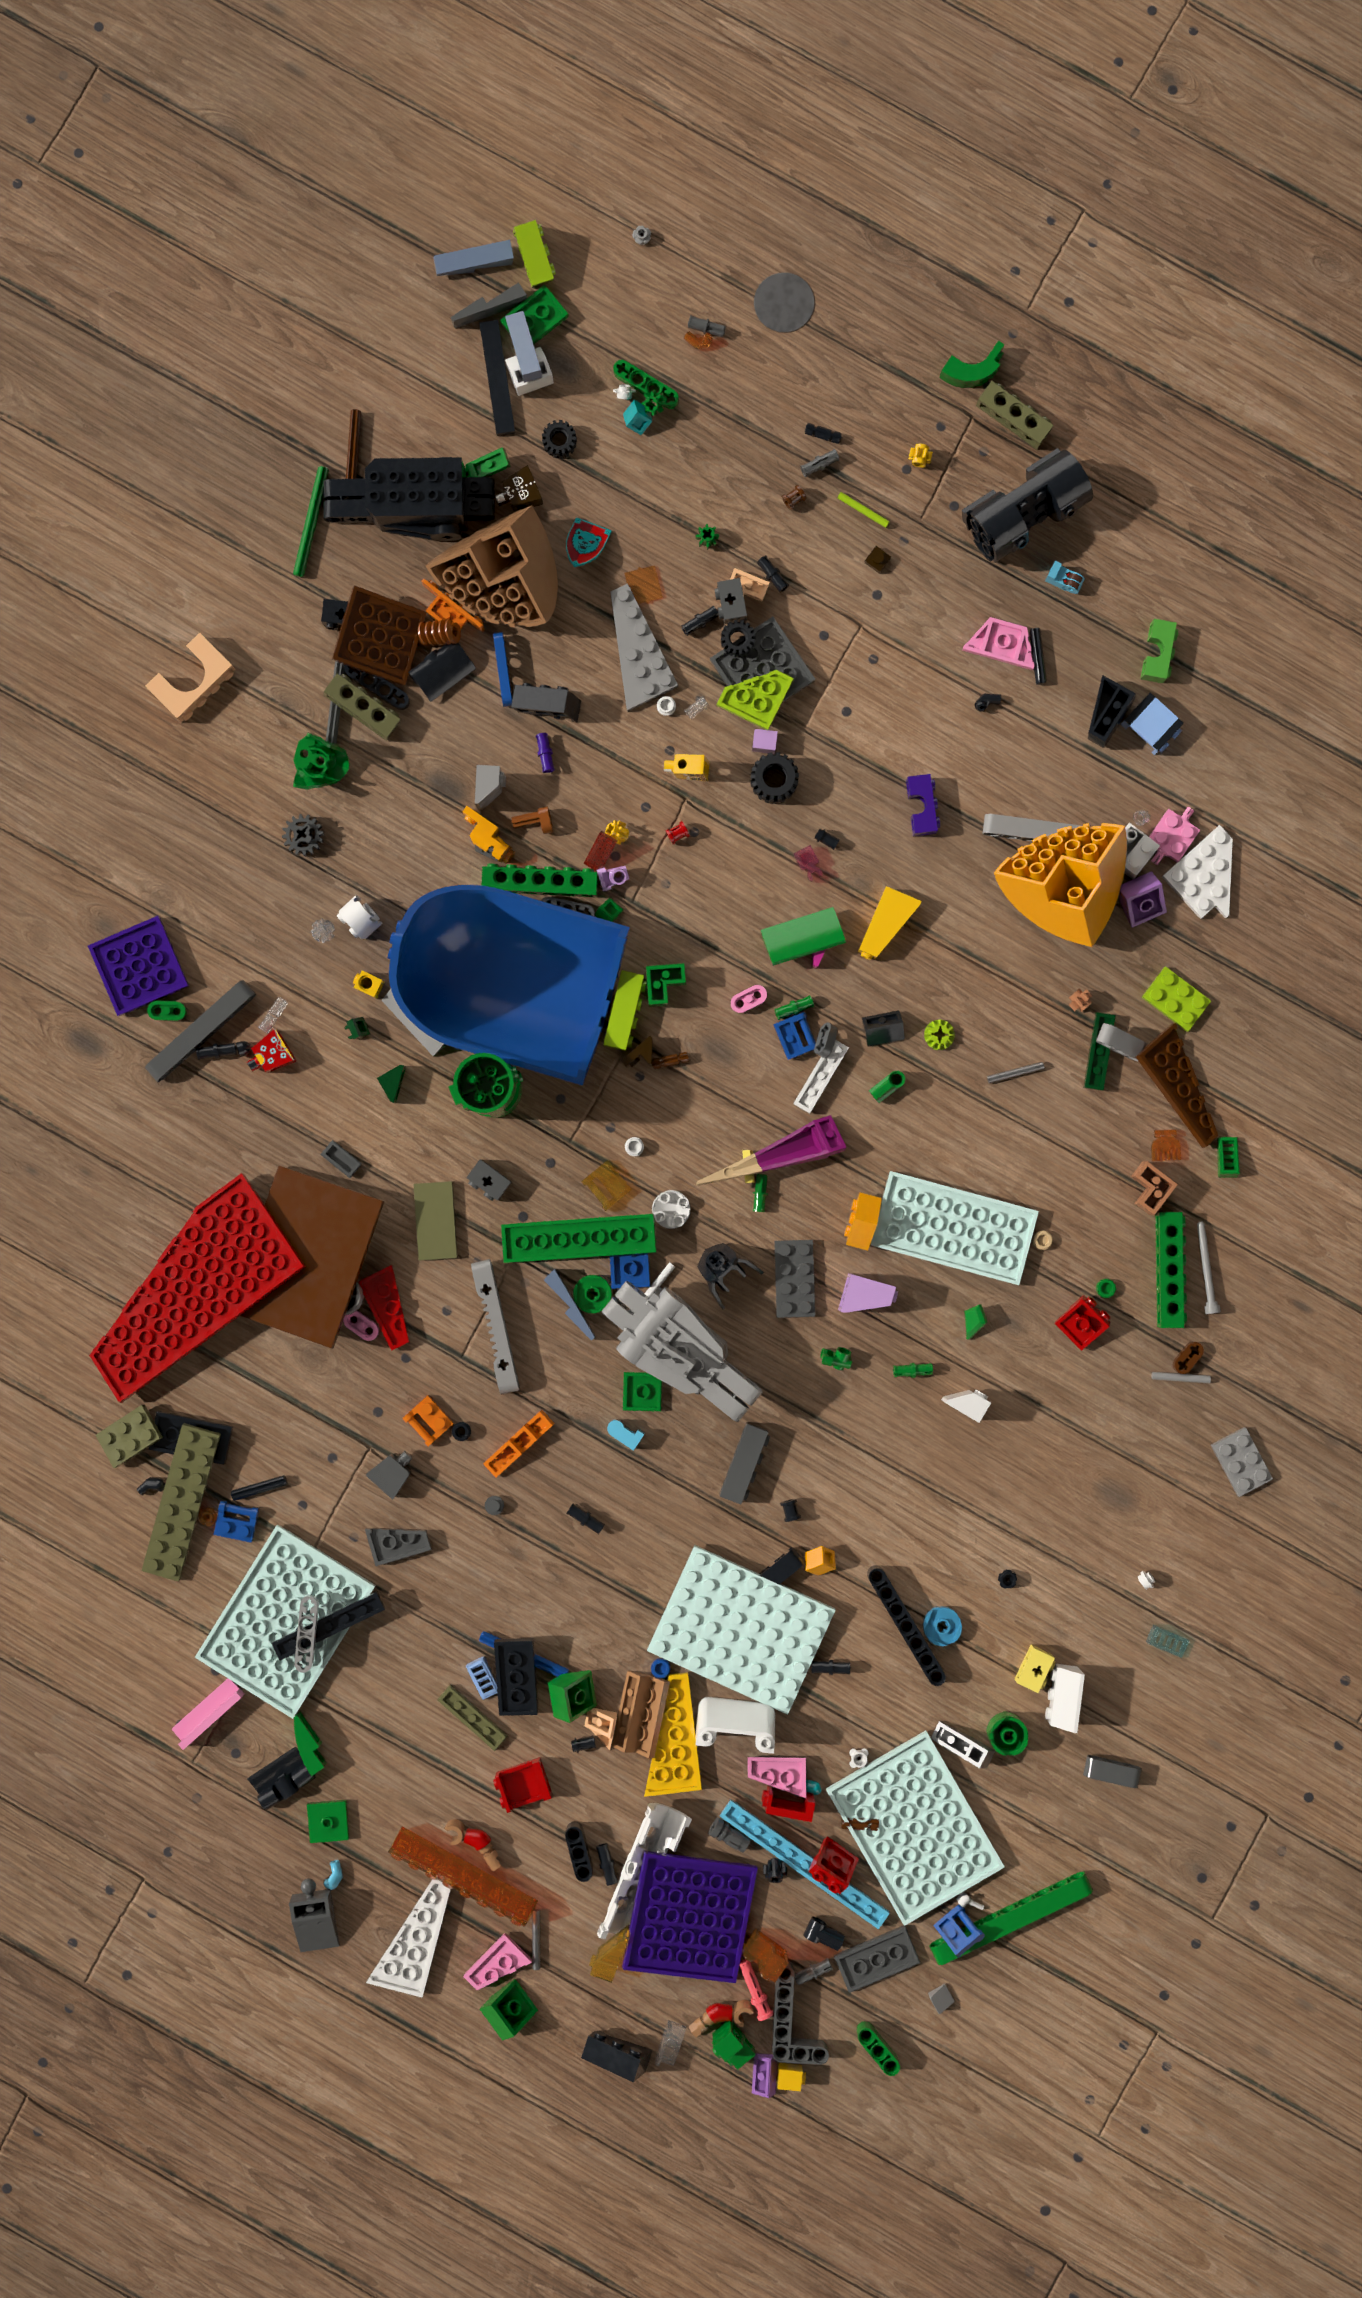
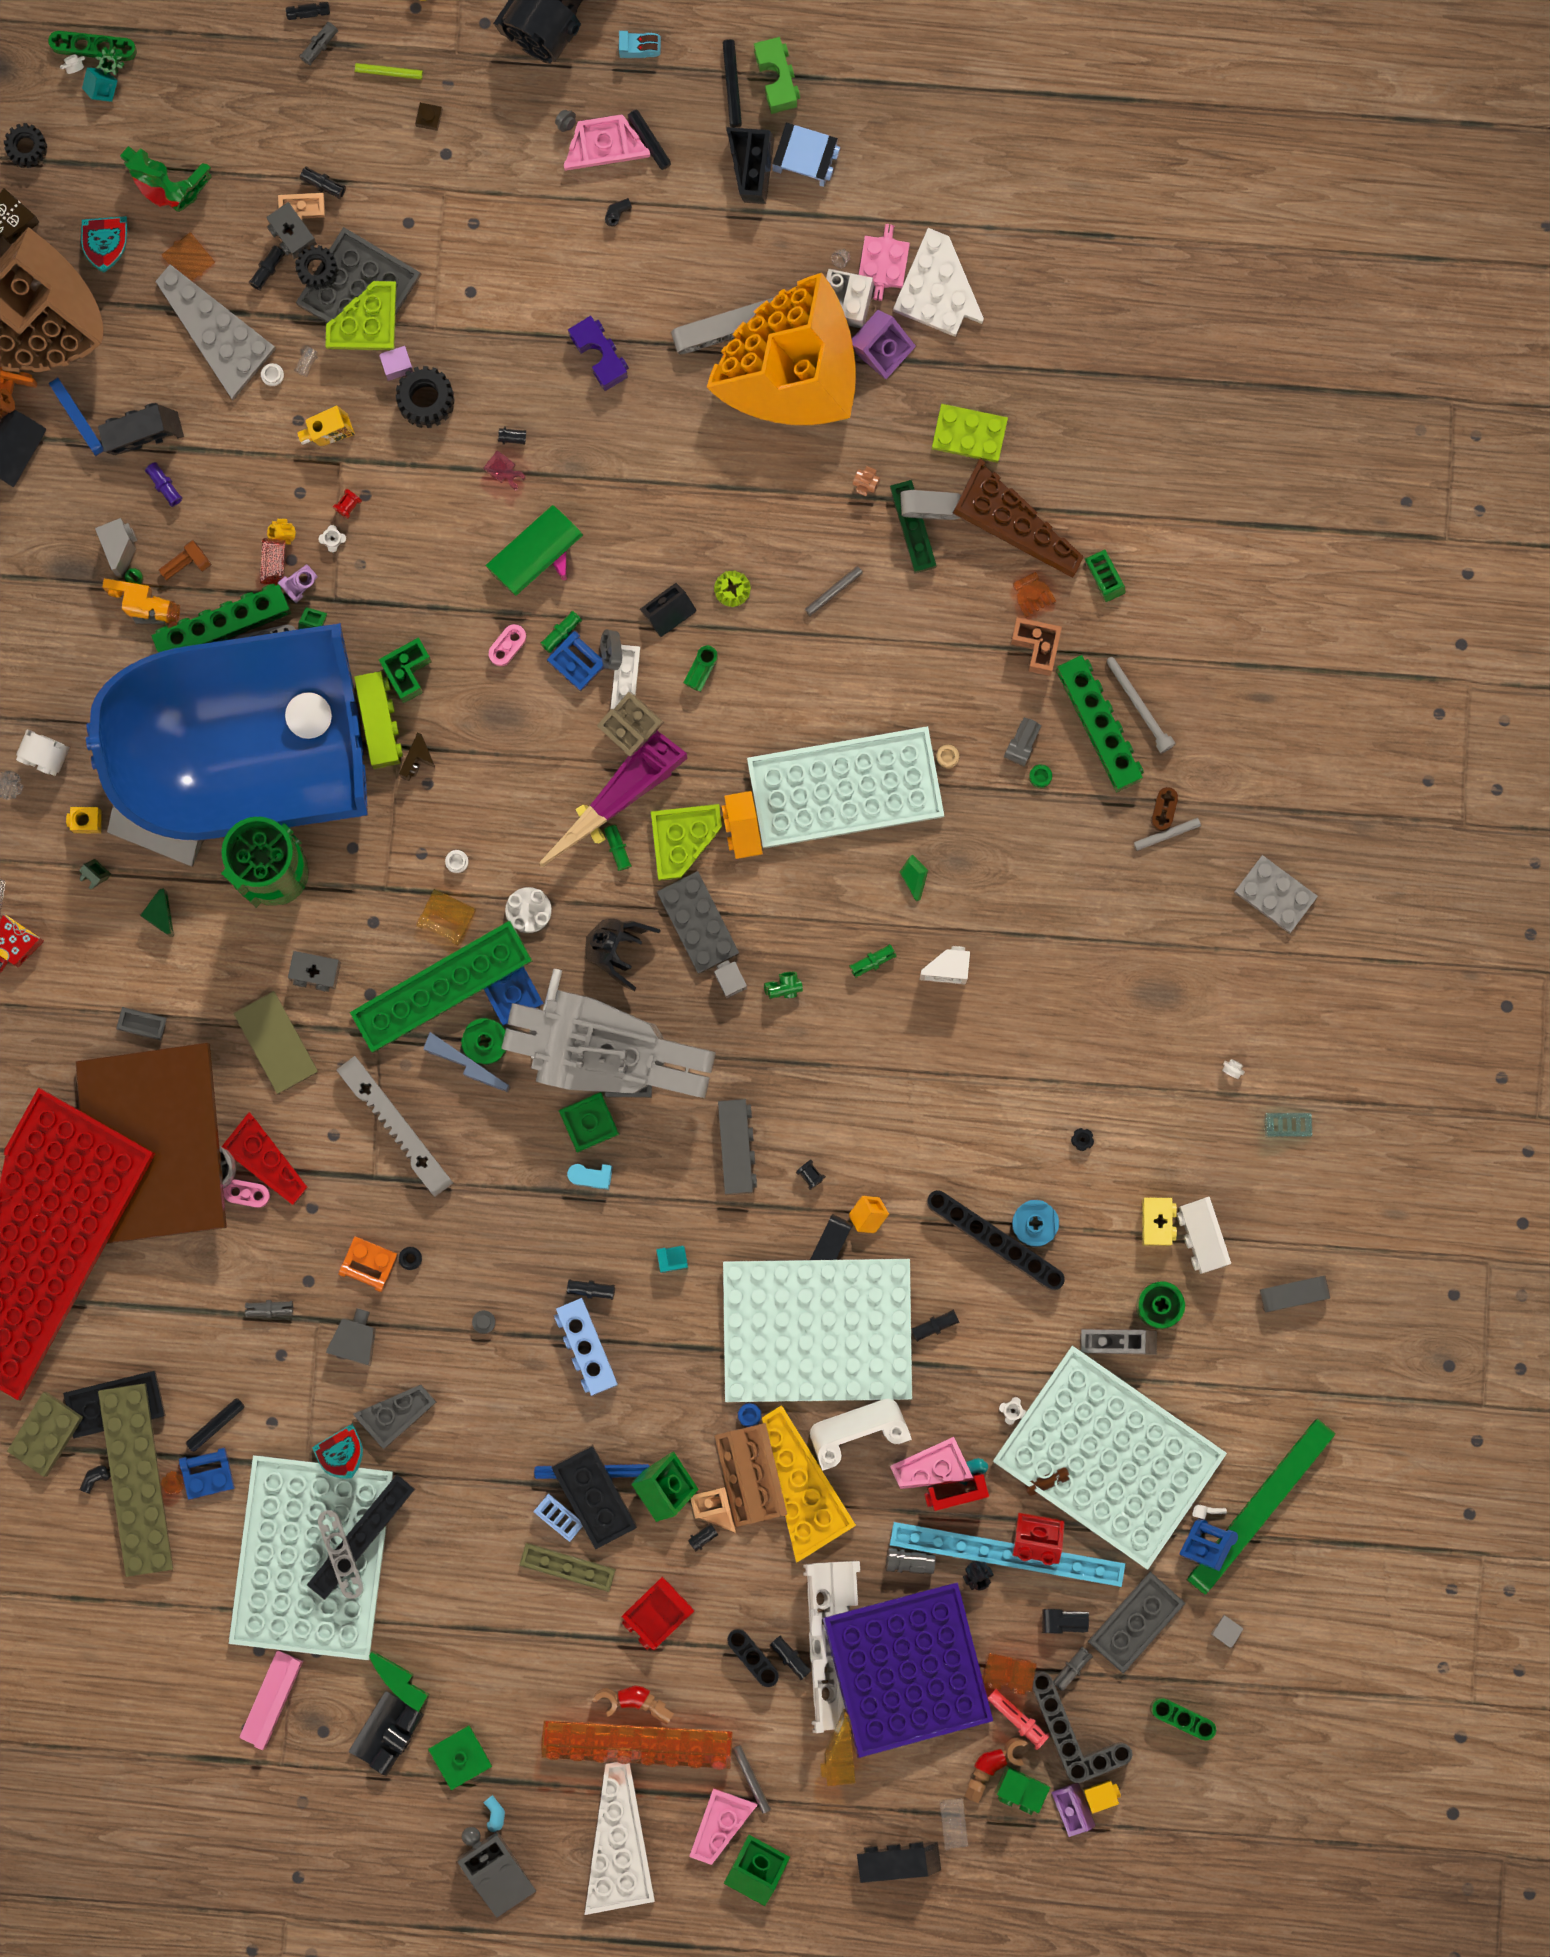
camera: 25 degrees left, 5 degrees down
orange slope [483,1409,555,1478] -> none
reddish brown axle [652,1052,689,1069] -> none
green gear [695,524,719,550] -> none
reddish brown bush [781,485,807,510] -> none
lavender slope [838,1273,898,1313] -> none
yellow slope [858,886,922,960] -> none
red plate [1054,1295,1111,1351] -> none
none -> green hips [120,146,212,212]
none -> green hinge [124,568,144,585]
none -> dark grey pin [245,1300,293,1318]
none -> white dish [285,693,332,739]
none -> shield [312,1423,363,1479]
none -> white plate [319,525,346,552]
none -> light blue brick [554,1298,618,1396]
none -> dark grey plate [555,110,576,132]
none -> dark tan slope [597,692,664,756]
none -> lime plate [651,804,722,881]
none -> teal panel [656,1246,688,1273]
none -> light grey brick [714,960,747,999]
none -> black axle [723,39,742,128]
none -> dark grey piece [1004,717,1042,766]

